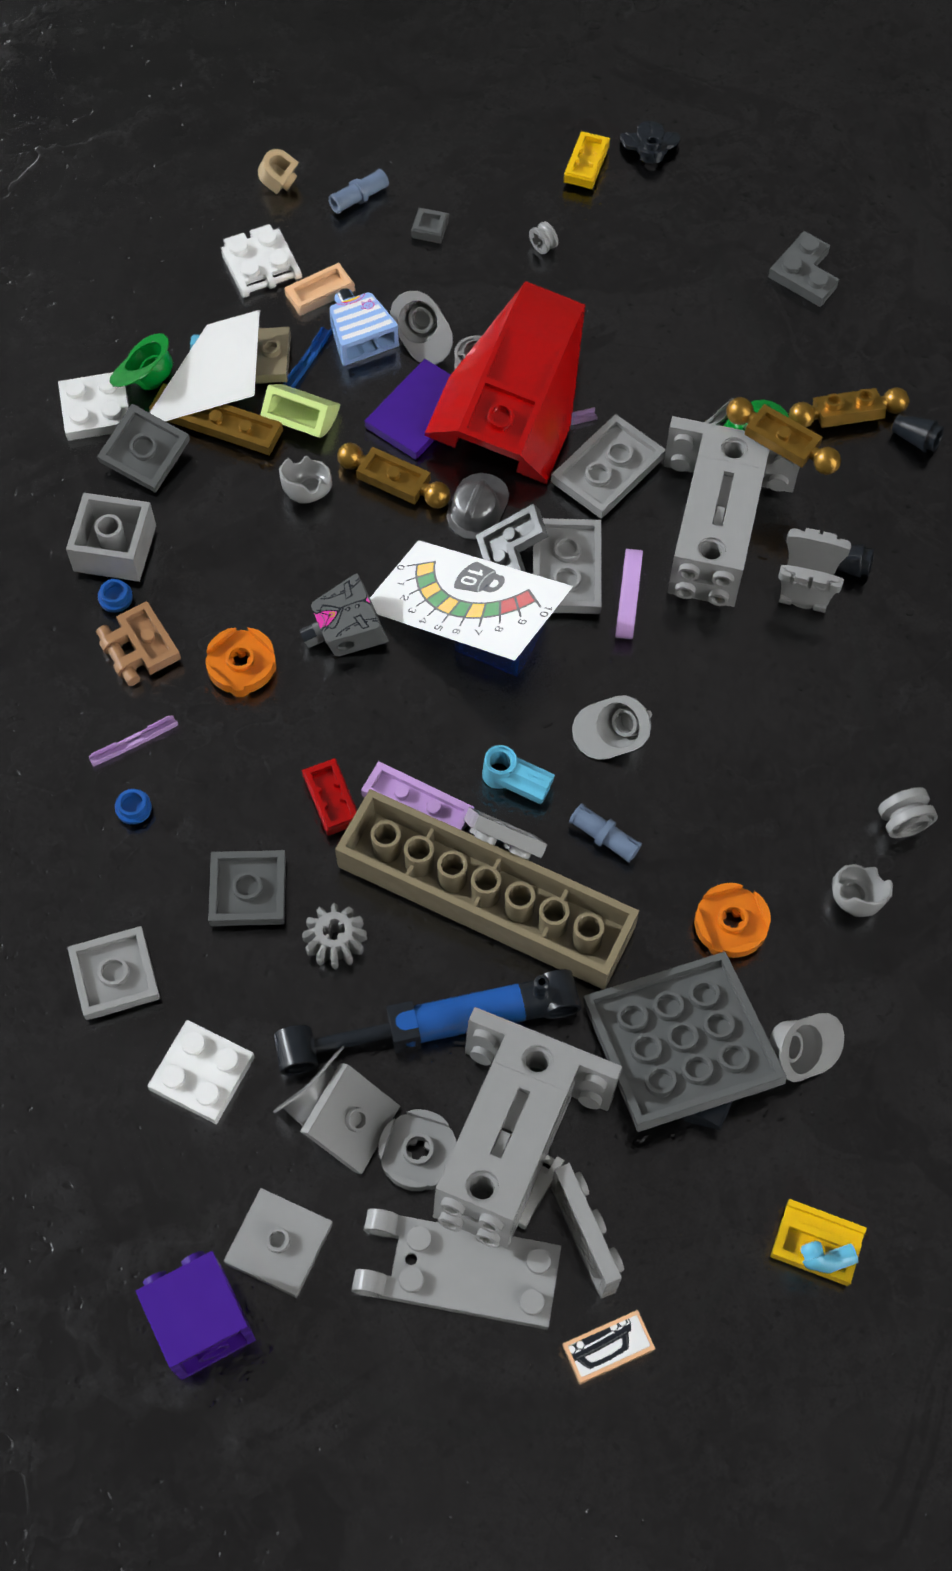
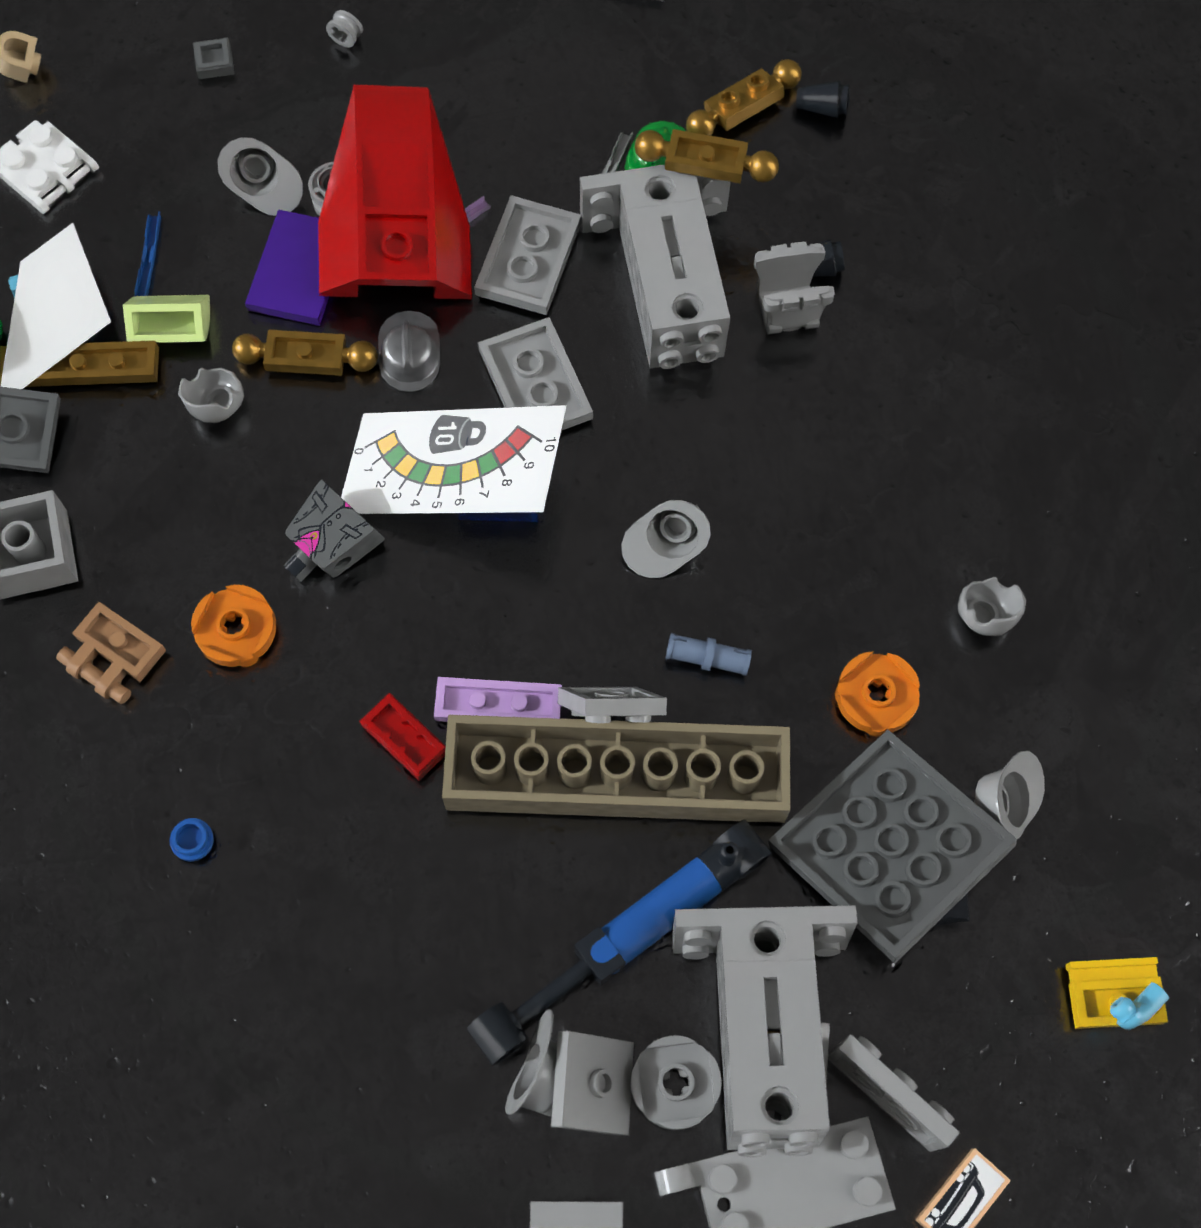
camera: 25 degrees left, 5 degrees up
light grey plate [67,926,161,1021] -> none
lavender piece [89,716,178,767] -> none
blue plate [98,579,133,612] -> none
white plate [147,1020,255,1124] -> none
dark grey plate [208,850,286,926] -> none
dark tan plate [255,327,291,383] -> none
light nougat tile [285,263,355,316] -> none
light grey gear [302,903,367,970] -> none
sand blue pin [328,169,389,214] -> none
light blue torso [329,289,399,366] -> none
plate [476,504,549,572] -> none
medium azure piece [482,745,555,804] -> none
lavender beam [615,549,643,639] -> none
light grey wheel [878,787,938,838] -> none

